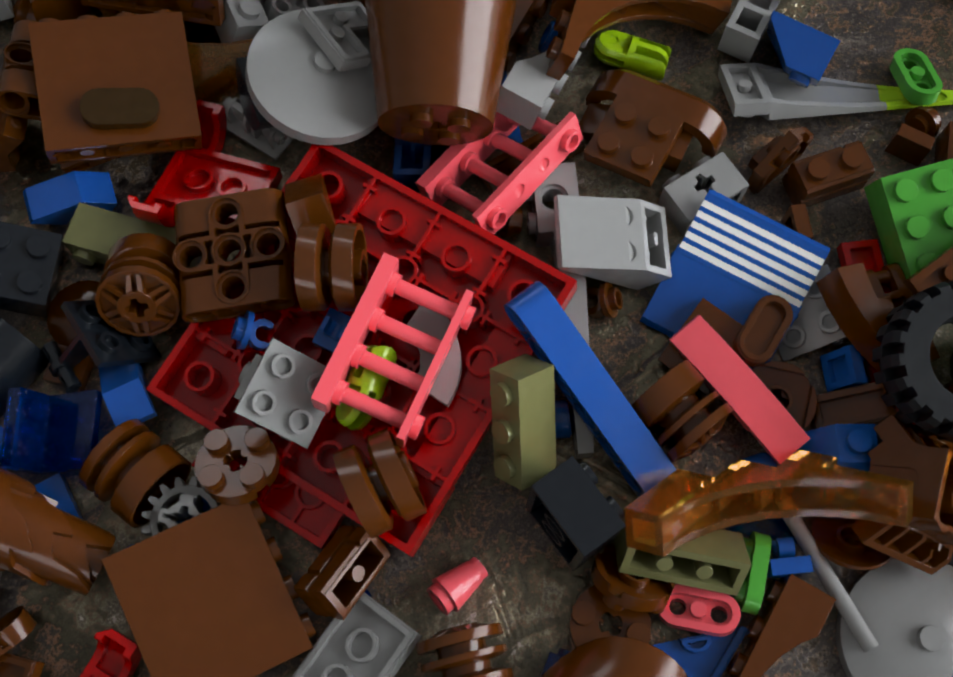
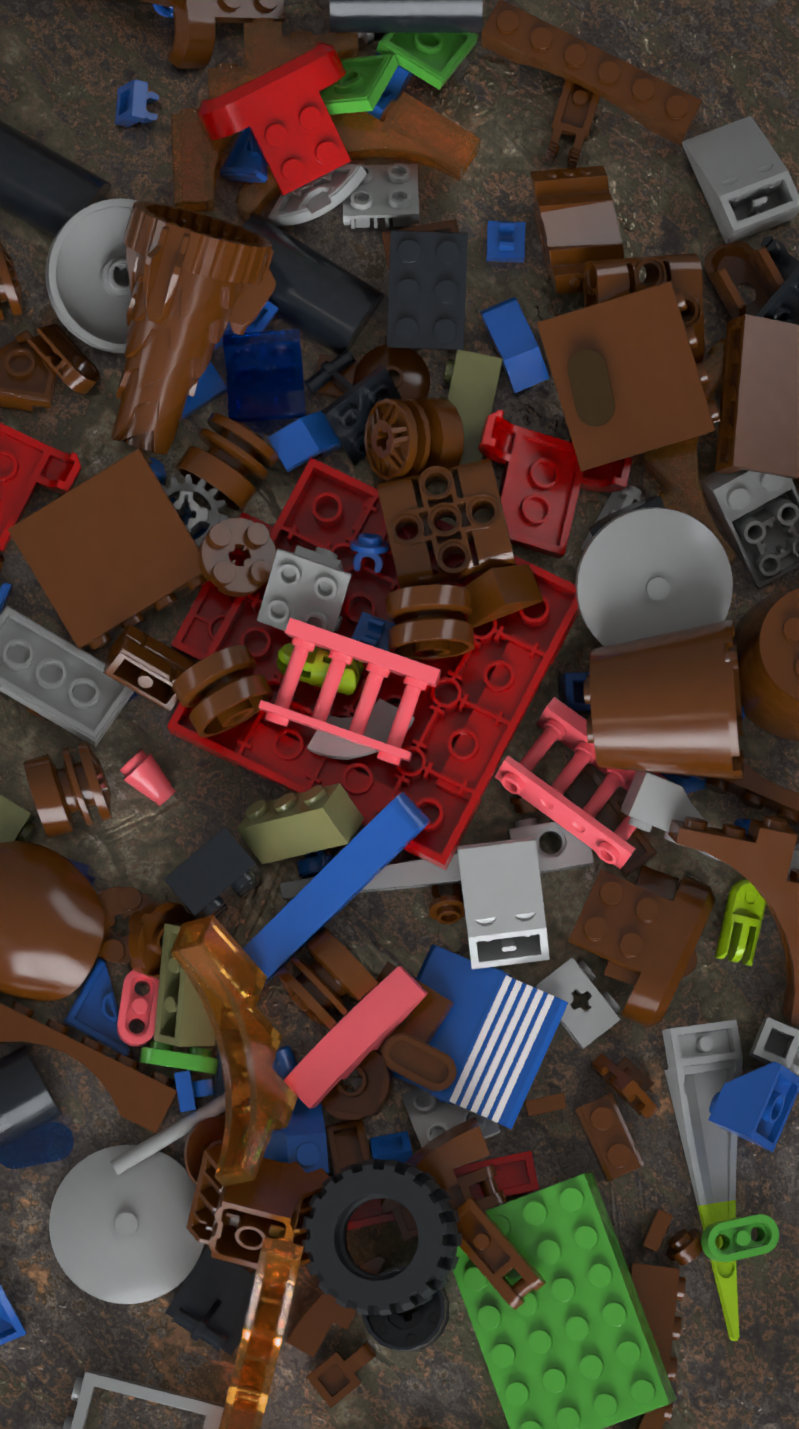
camera: 85 degrees right, 10 degrees up
light grey tile [298,1,371,72] -> none

